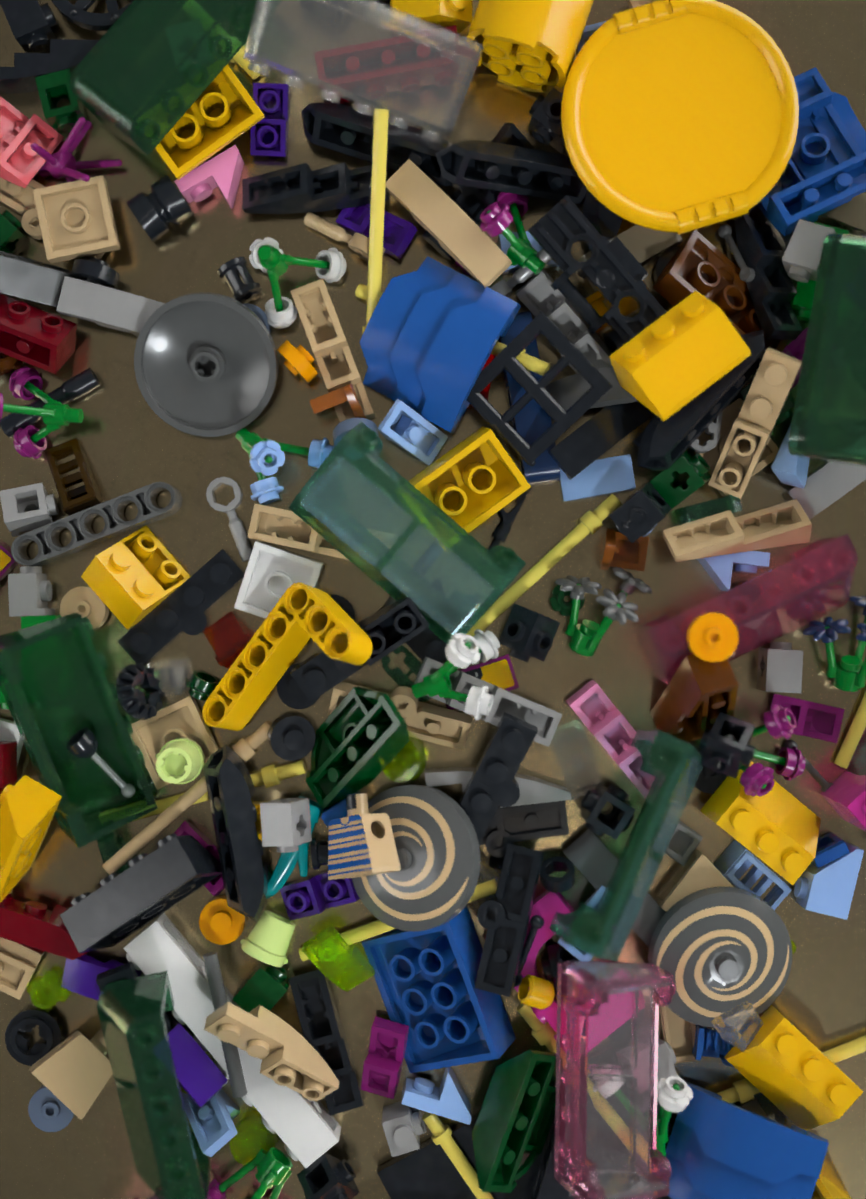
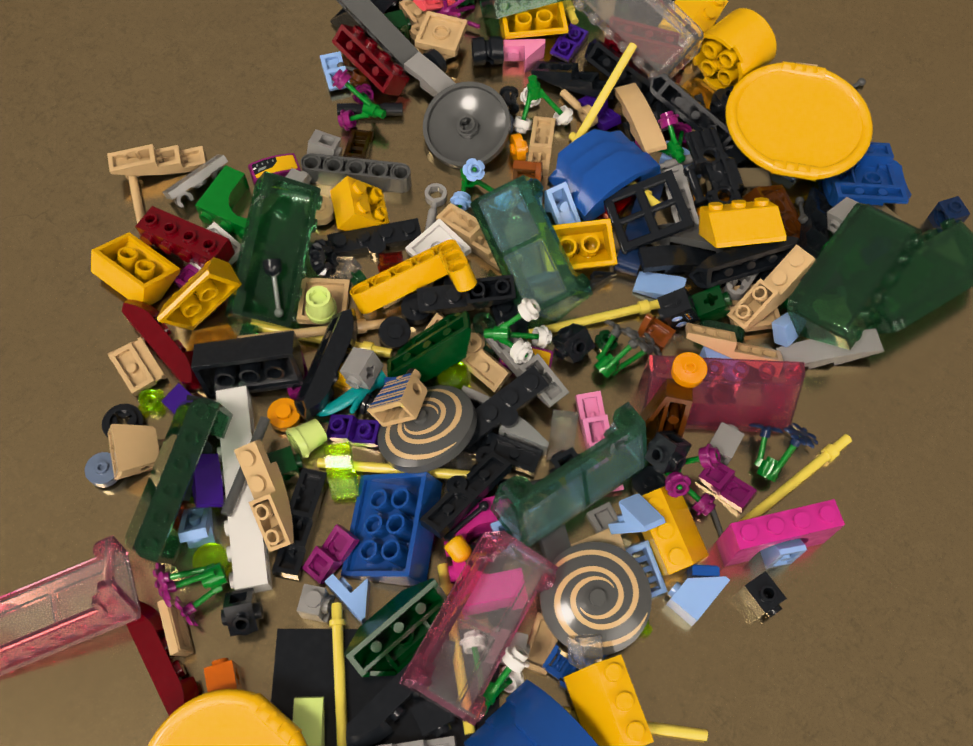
camera: 30 degrees right, 25 degrees down
none -> light blue slope [608,494,666,534]

